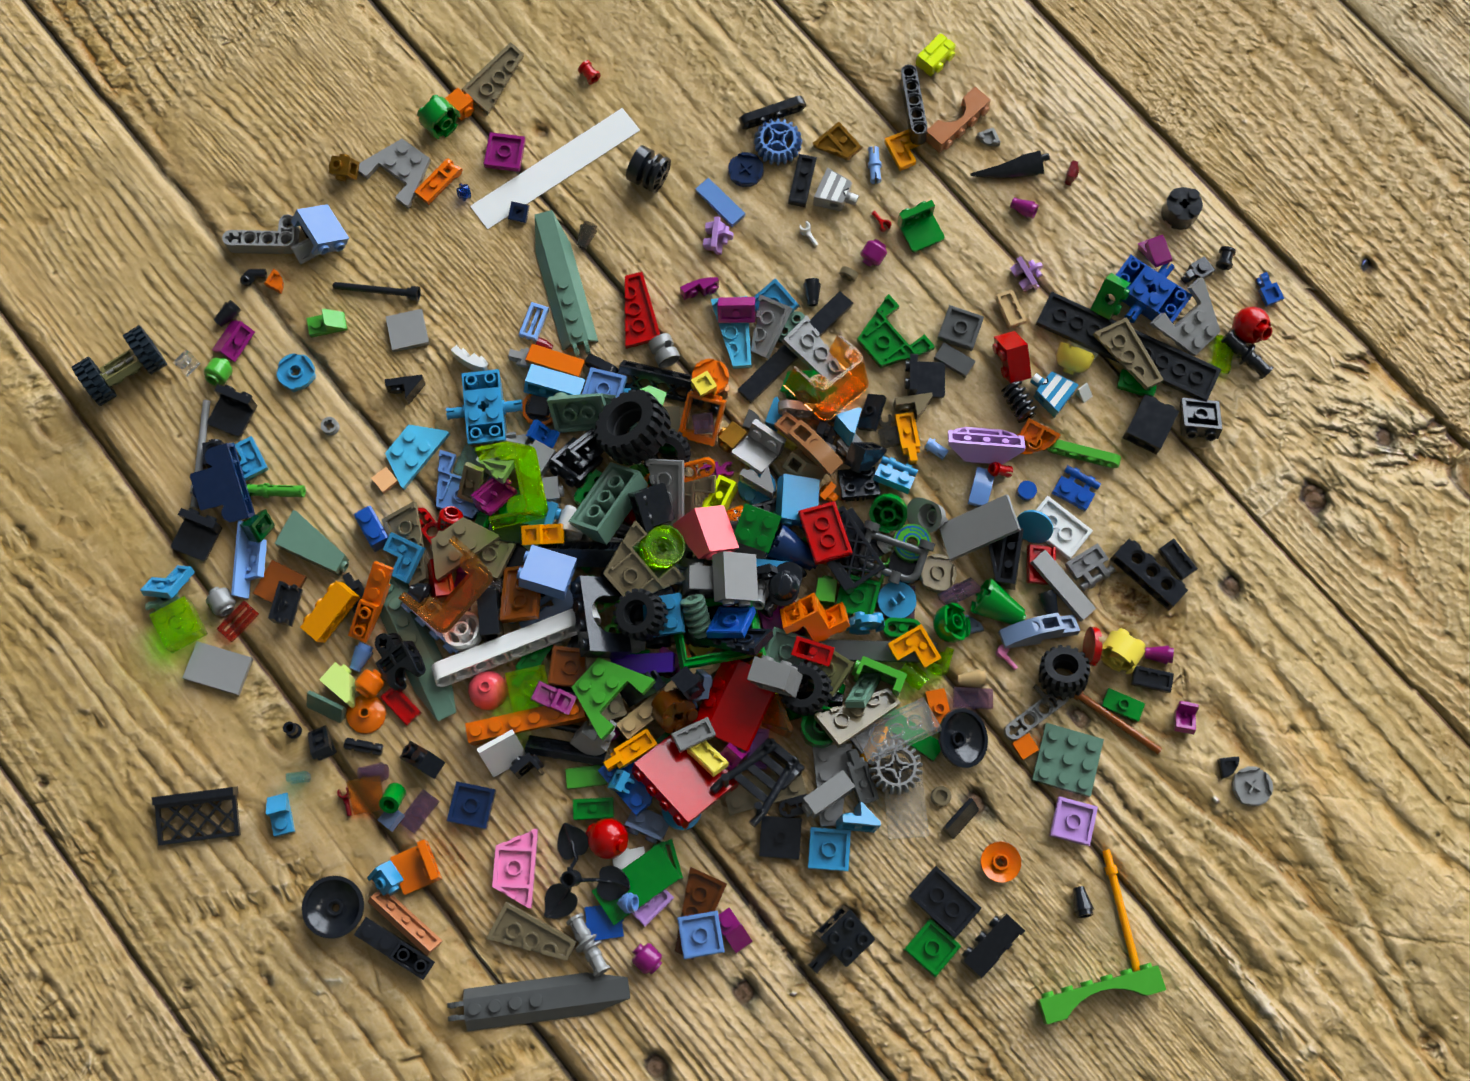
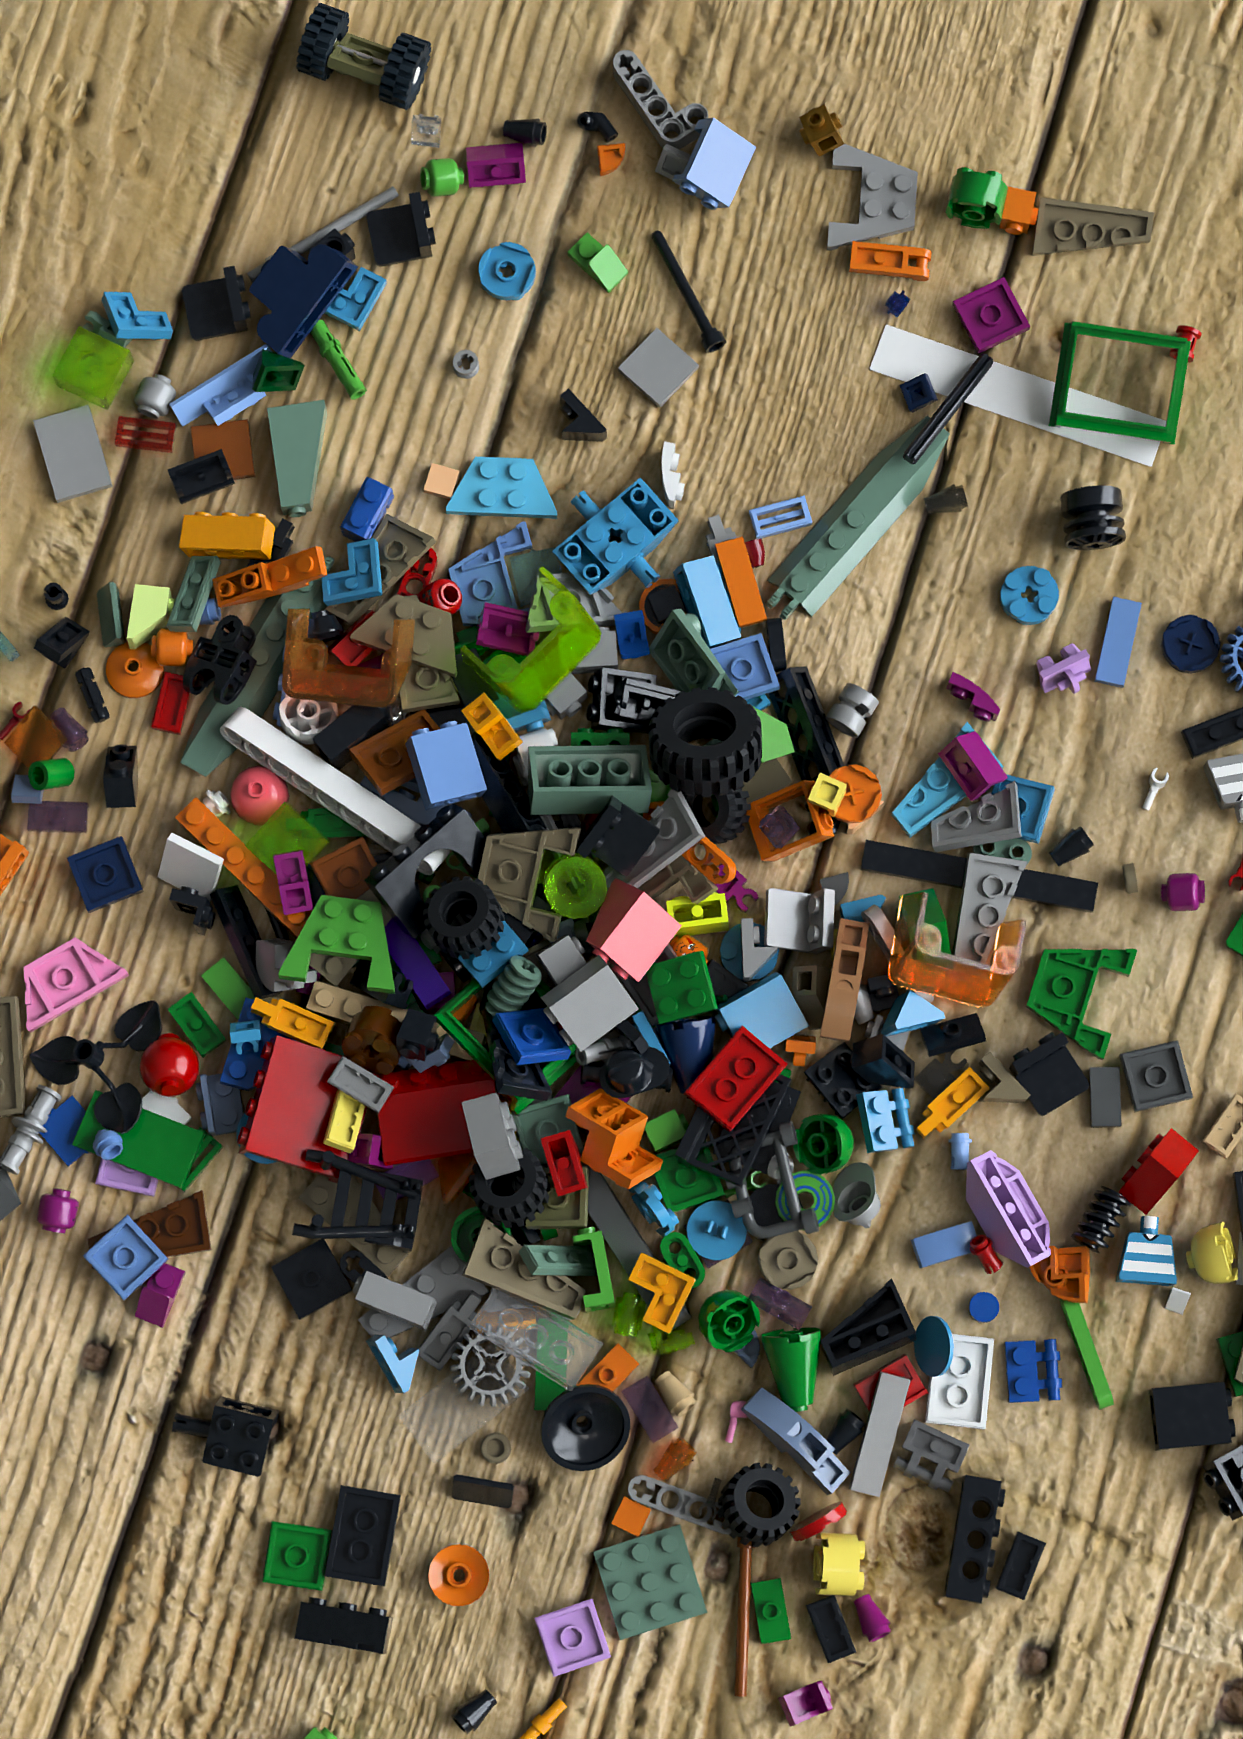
camera: 60 degrees right, 5 degrees up
dark tan slope [457,462,486,504] -> none
red wing [625,272,660,349] -> none
pearl gold brick [718,421,747,453] -> none
dark azure plate [808,827,851,872] -> none
light grey tile [939,494,1021,561] -> none
none -> sand green tile [166,556,221,632]
none -> white plate [203,790,231,818]
none -> clear orange cone [653,1436,697,1482]
none -> black axle [903,353,993,465]
none -> dark azure plate [1000,566,1059,625]
none -> green piece [1048,321,1191,445]

